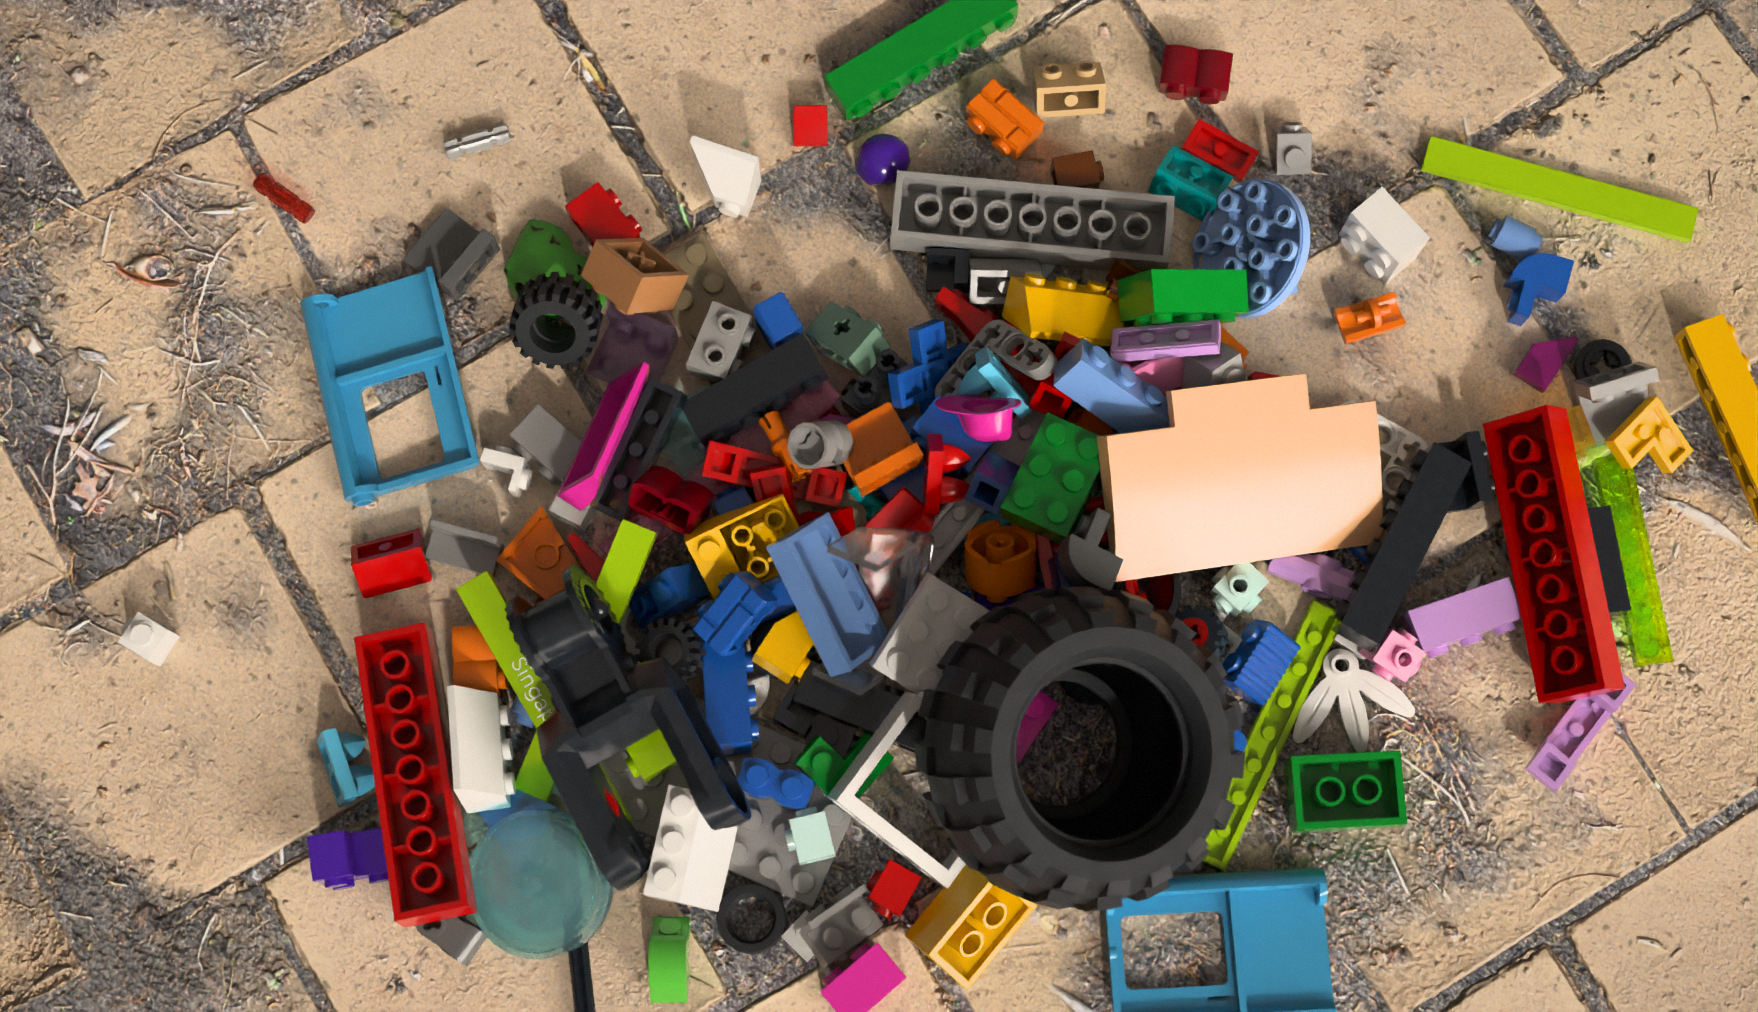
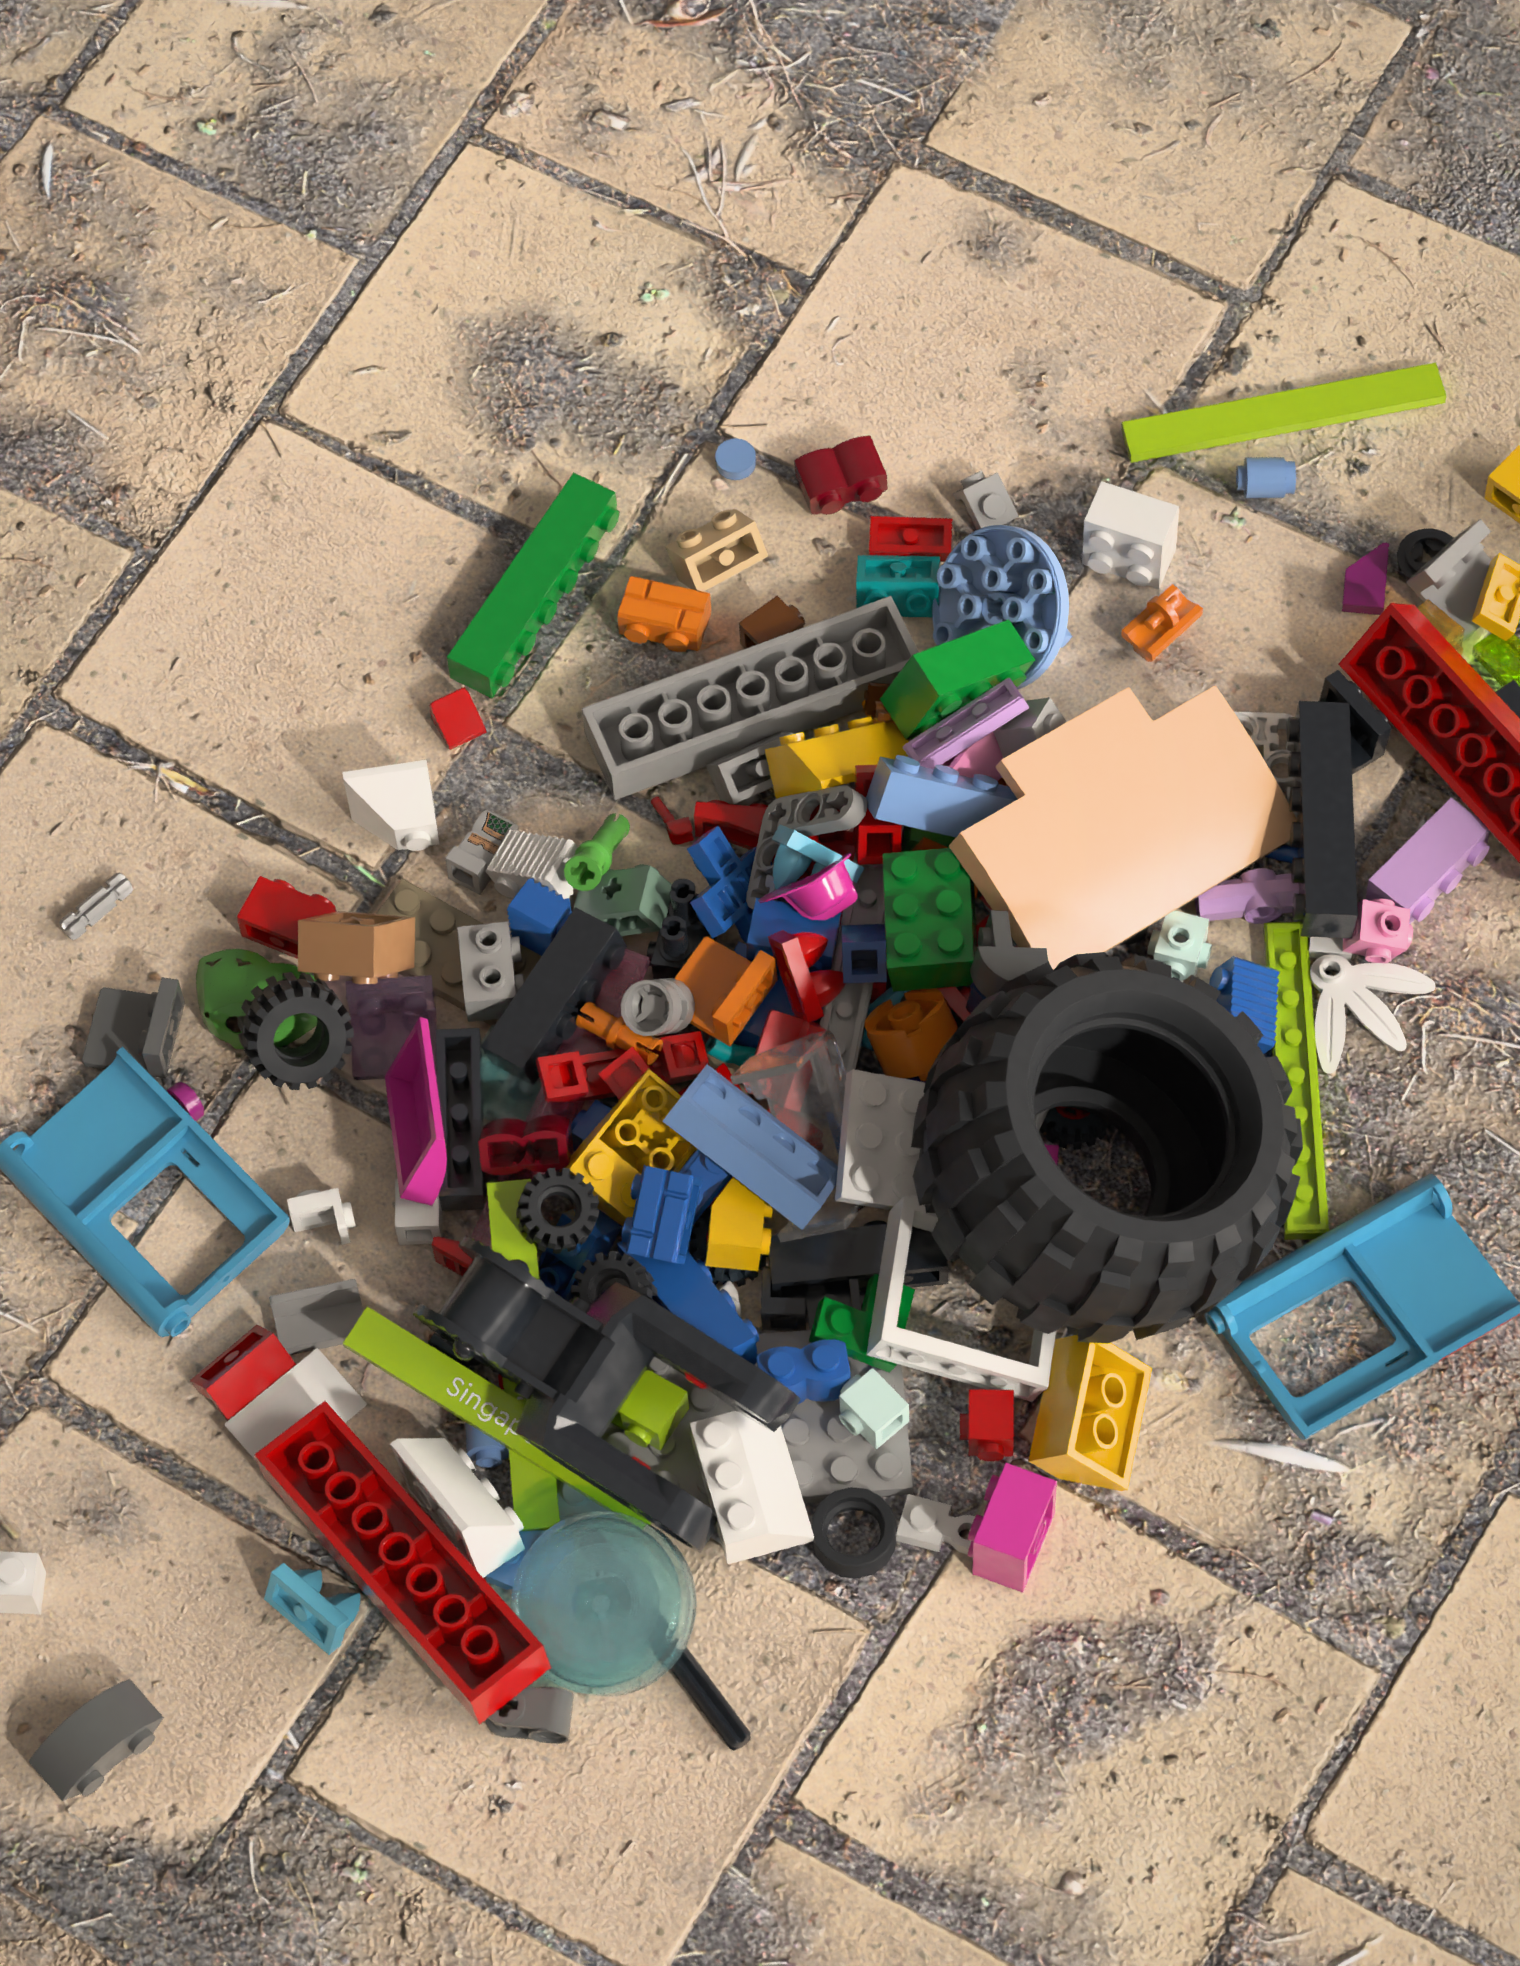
camera: 25 degrees left, 15 degrees down
dark purple brick [307,828,389,890] -> none
orange brick [452,625,508,698] -> none
orange wing [496,506,580,600] -> none
light grey brick [509,404,582,485] -> none
bright green brick [648,917,690,1003] -> none
light grey bracket [799,884,884,968] -> none
dark purple hair [855,133,910,186] -> none
black panel [926,248,969,293] -> none
green brick [1284,751,1407,833] -> none
blue brick [1503,253,1574,326] -> none
none -> dark grey brick [28,1679,164,1801]
none -> magenta tile [166,1082,204,1121]
none -> white sticker [225,1348,367,1462]
none -> light grey leg [445,810,518,895]
none -> white brick [486,829,578,899]
none -> black tyre [516,1168,599,1254]
none -> bright green pin [564,813,630,891]
none -> red hand [650,796,694,845]
none -> medium blue tile [715,438,756,480]

